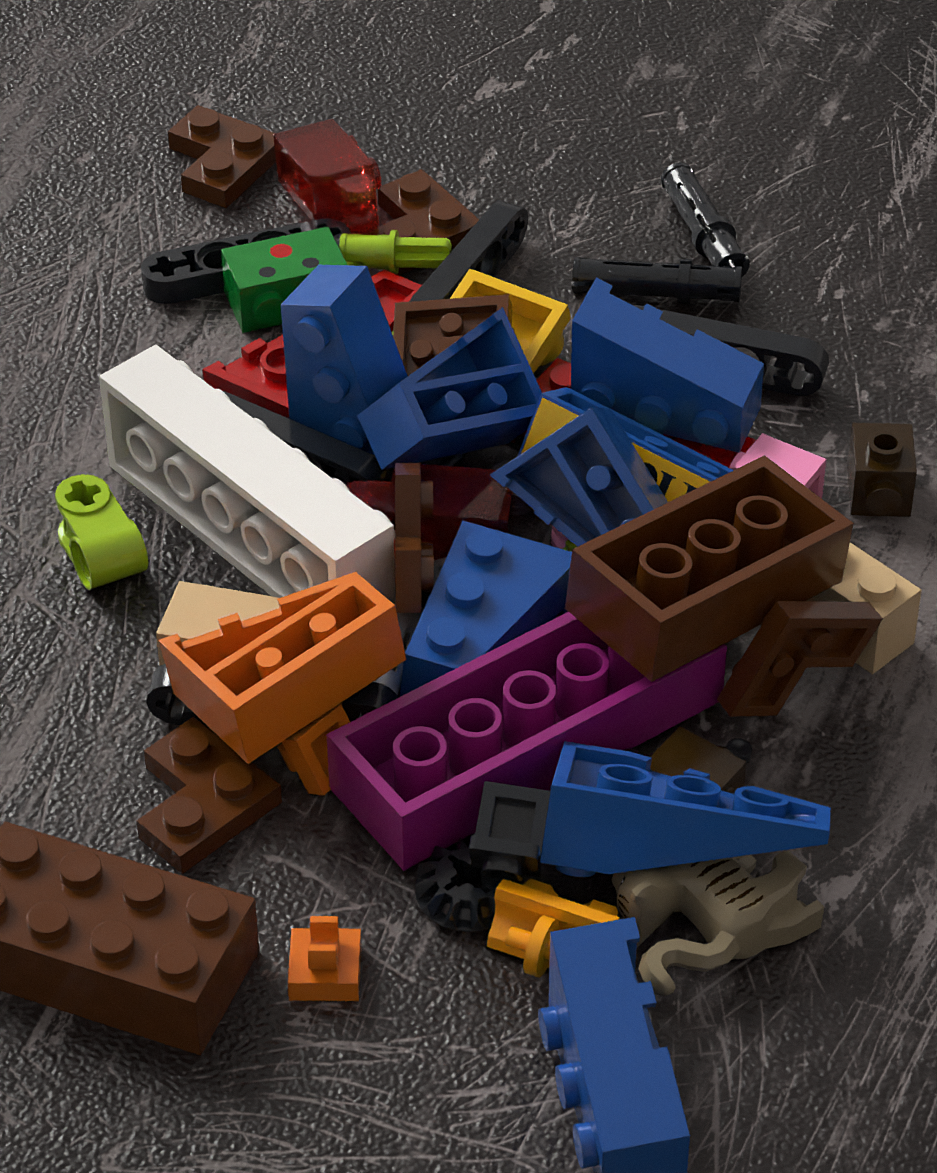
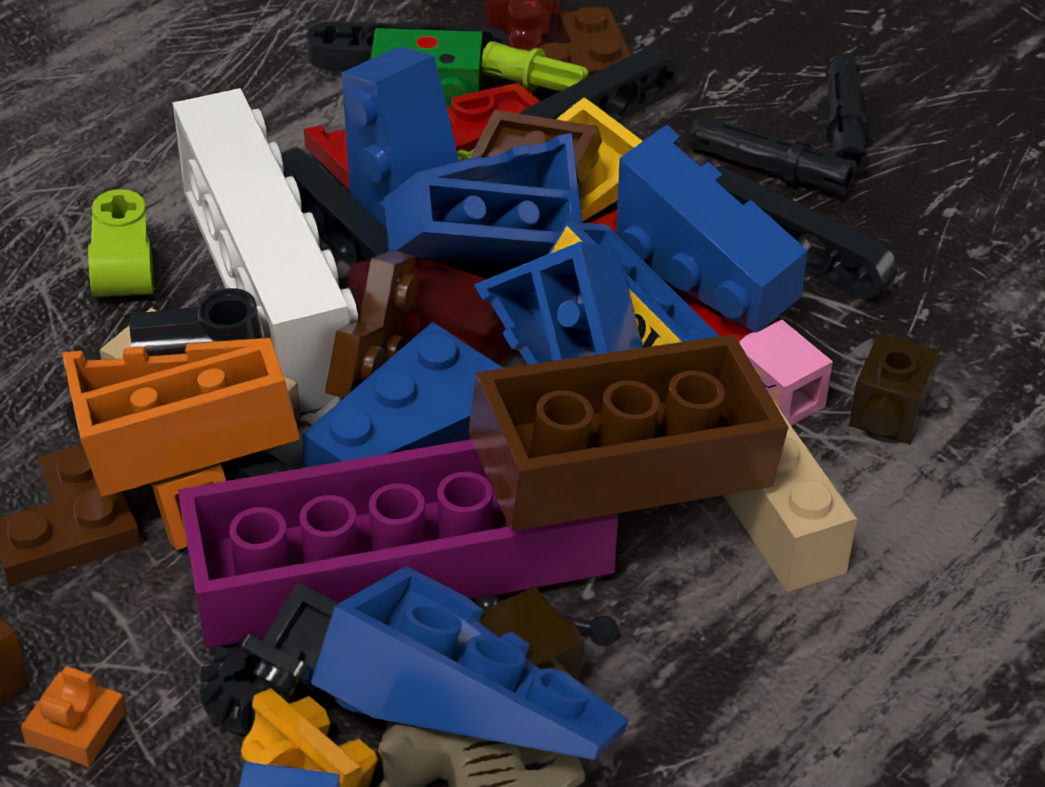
camera: 20 degrees right, 0 degrees up
reddish brown plate [717,601,883,717] -> none
none -> black piece [129,288,263,356]

